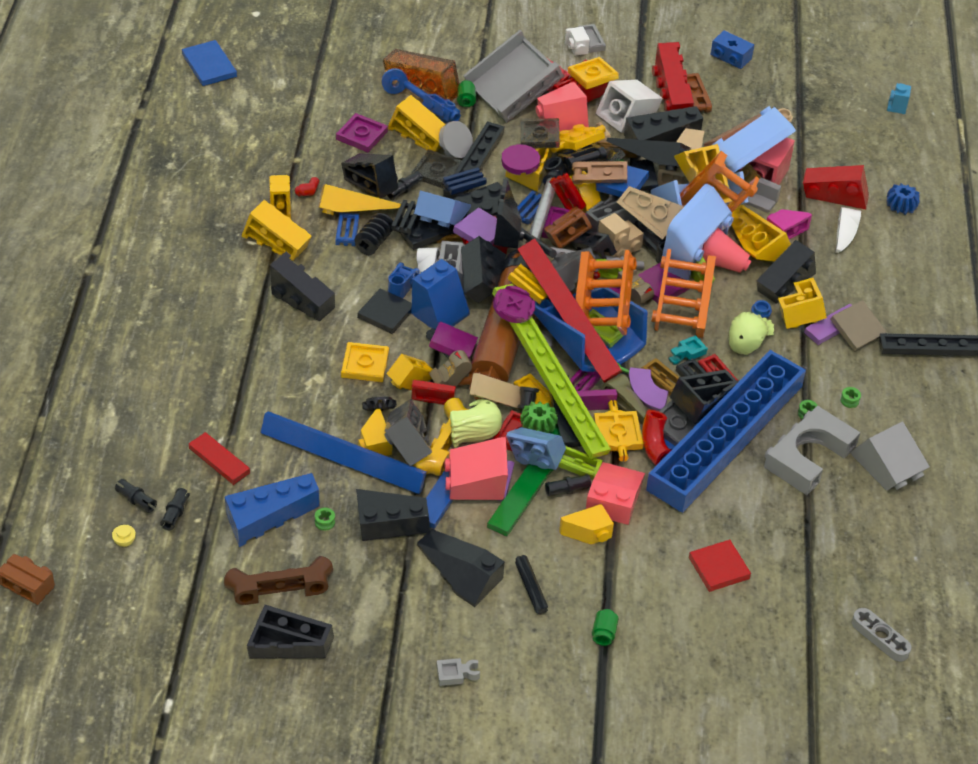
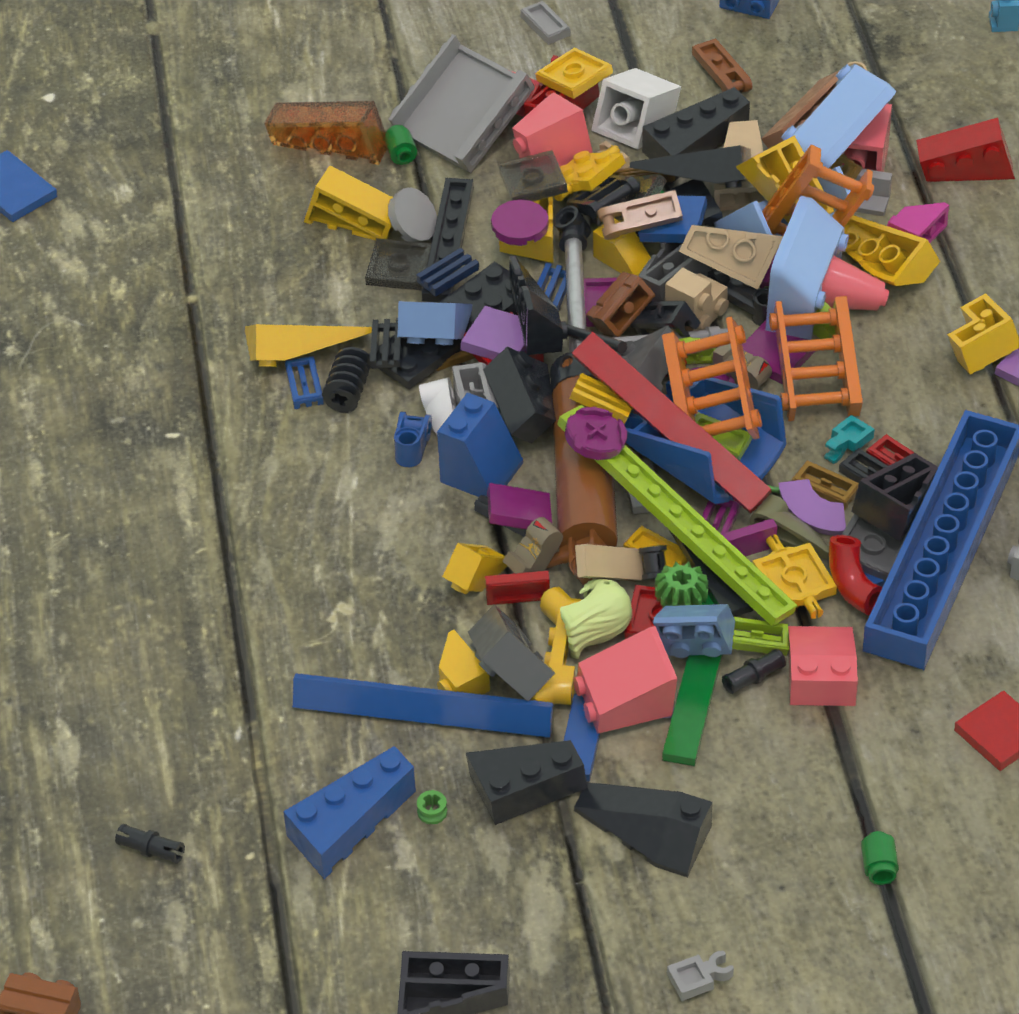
camera: 10 degrees left, 0 degrees up
light yellow plate [112,525,136,547] -> none
black pin [160,488,190,531] -> none
red tile [189,432,250,485] -> none
reddish brown plate [224,556,333,605] -> none
yellow wedge [242,200,312,261] -> none
yellow brick [270,175,291,219] -> none
black wedge [270,251,335,322] -> none
red arm [294,177,320,197] -> none
magenta tile [336,113,388,153] -> none
black wedge [341,153,399,199] -> none
yellow tile [341,342,389,382] -> none
black tile [357,288,412,334] -> none
black gear [362,397,397,411] -> none
blue piece [381,69,461,123] -> none
black pin [387,170,423,200] -> none
black axle [515,555,548,614] -> none
red tile [549,173,586,210] -> none
yellow slope [559,504,614,545] -> none
white brick [565,27,590,56] -> none
red wedge [652,42,694,111] -> none
yellowish green piece [729,312,774,355] -> none
blue plate [751,300,772,319] -> none
black wedge [756,240,816,304] -> none
white piece [836,207,861,253] -> none

